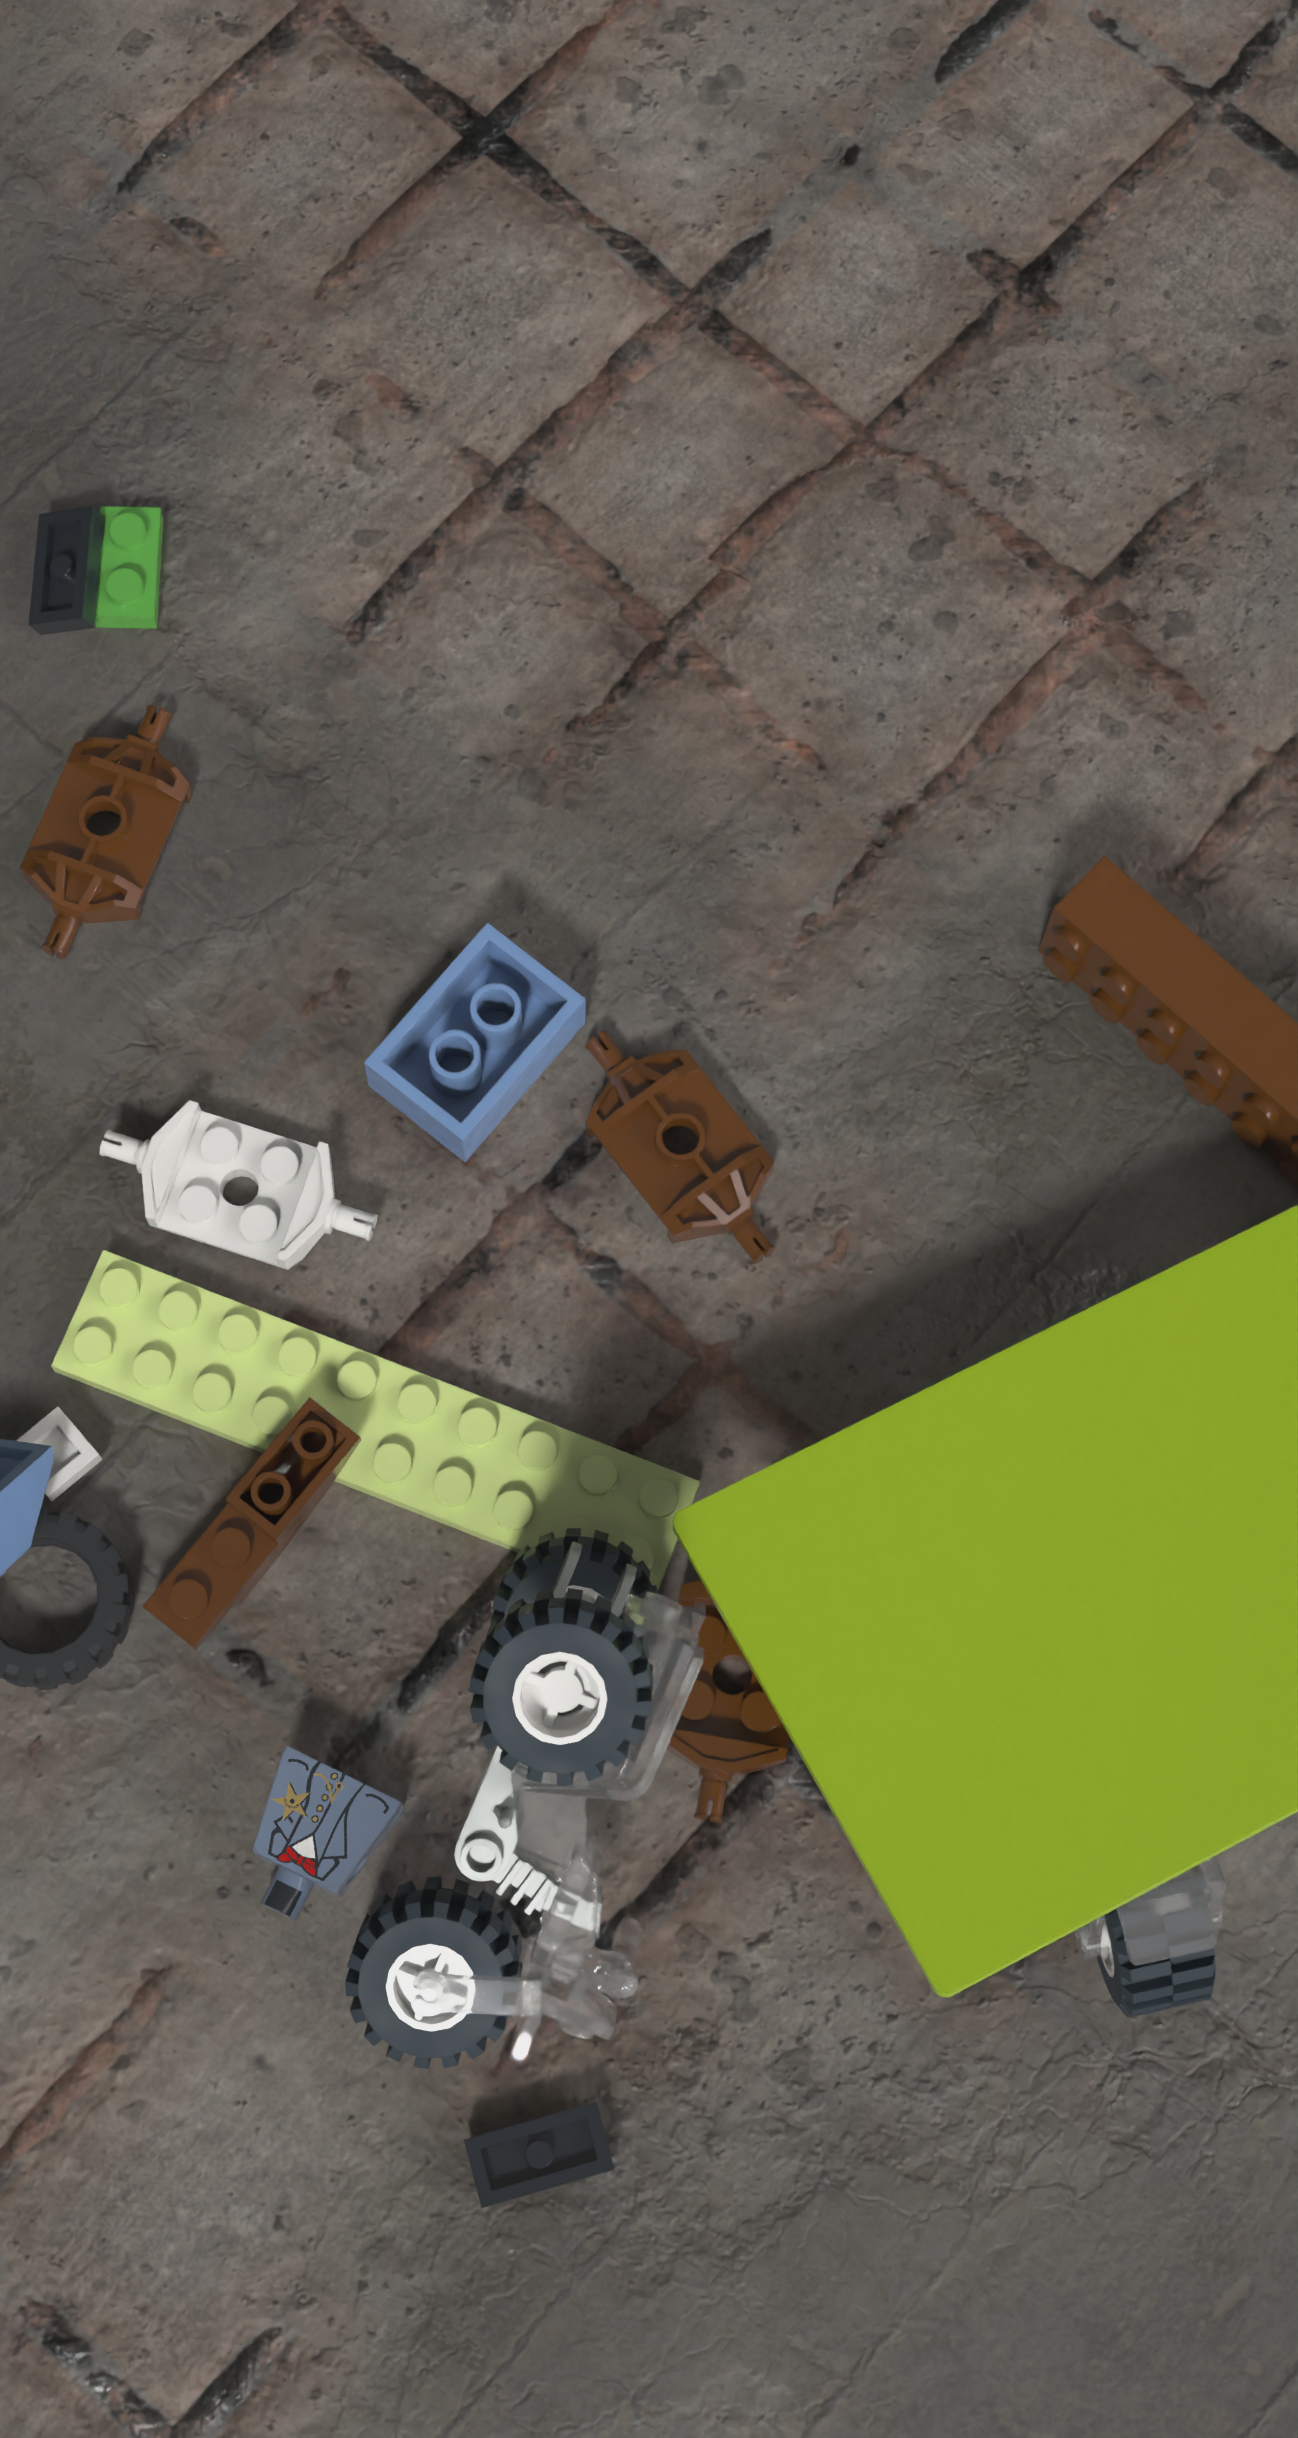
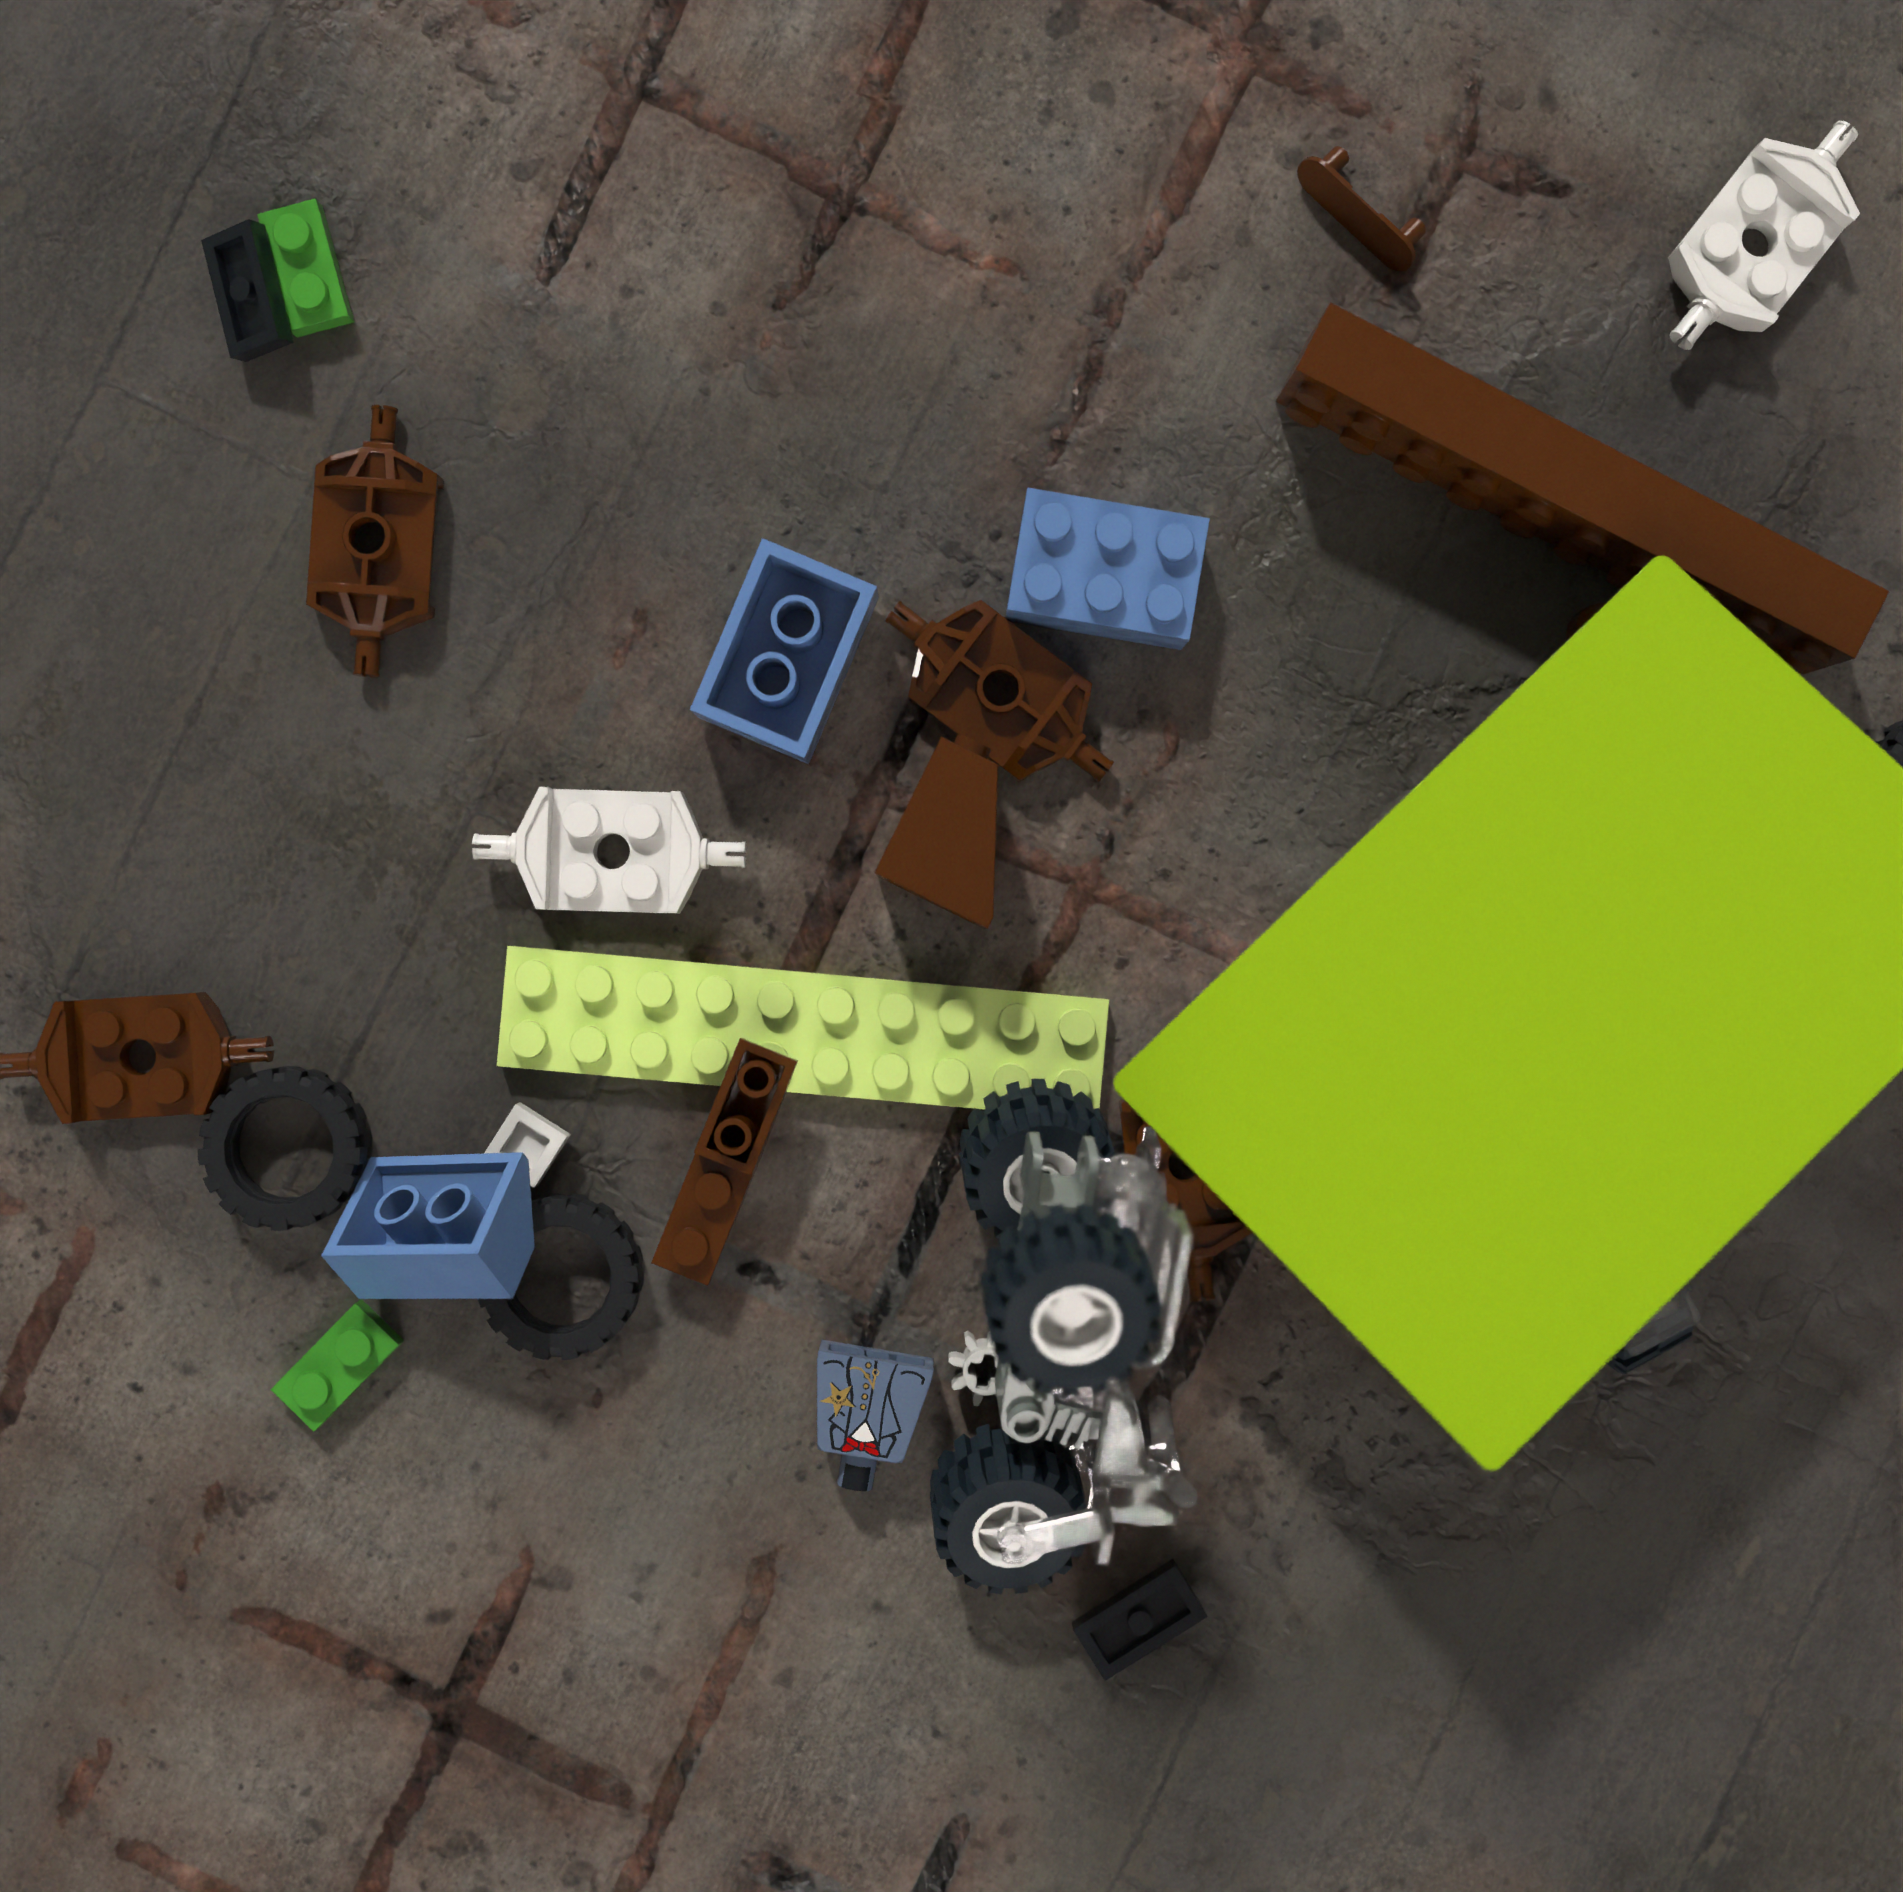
camera: 15 degrees left, 15 degrees up
none -> reddish brown slope [874,734,998,929]
none -> white gear [948,1331,998,1406]
none -> medium blue brick [1005,487,1210,650]
none -> reddish brown piece [1297,146,1426,271]

